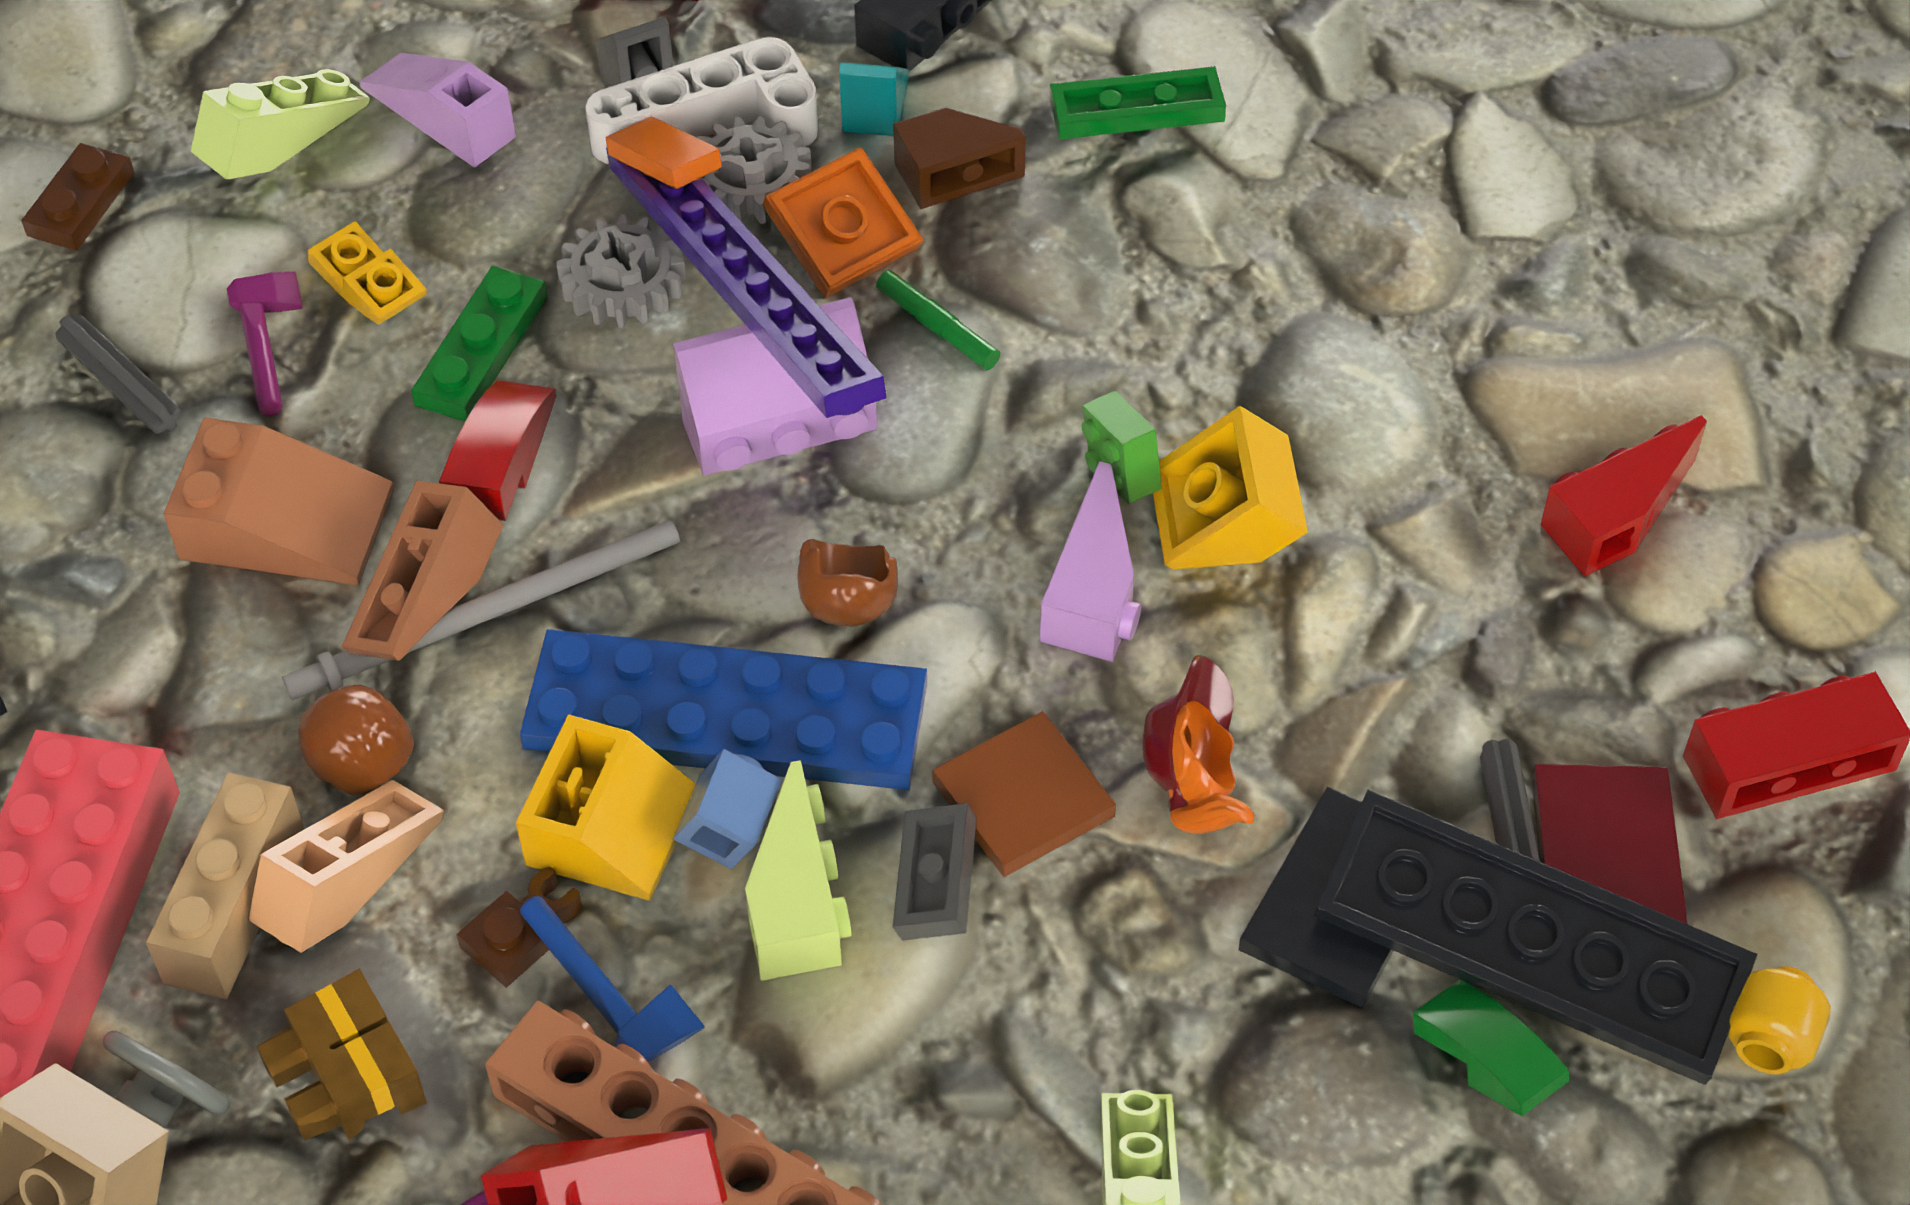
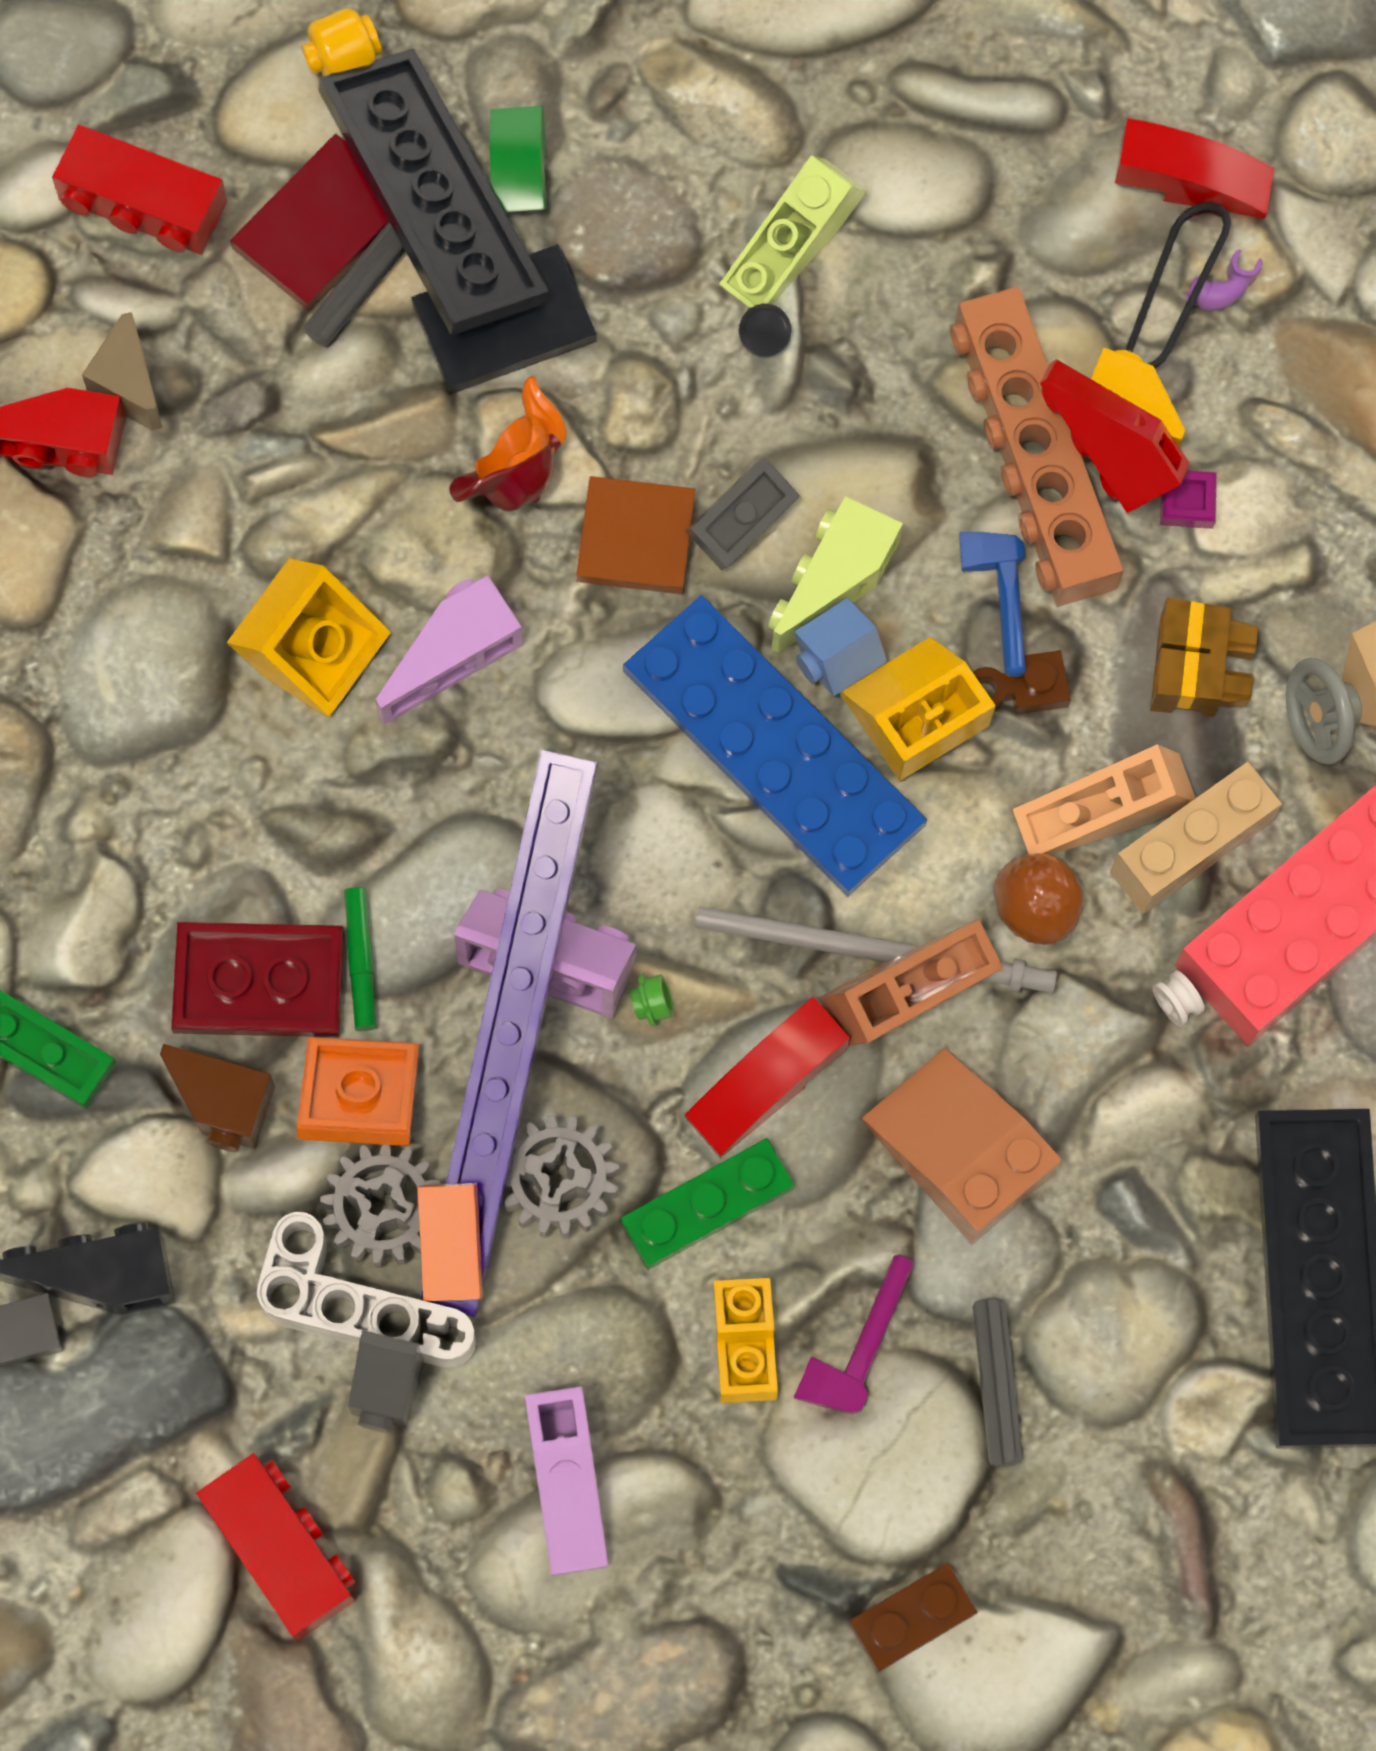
camera: 145 degrees left, 20 degrees up
yellowish green slope [190,69,370,180] -> none
dark orange hair [797,539,898,627] -> none
teal slope [839,62,909,136] -> none
bright green piece [1081,390,1162,504] -> none
none -> dark tan slope [82,312,163,431]
none -> dark red tile [171,922,344,1037]
none -> bright green plate [630,973,674,1026]
none -> black piece [738,304,791,358]
none -> white bush [1153,970,1205,1027]

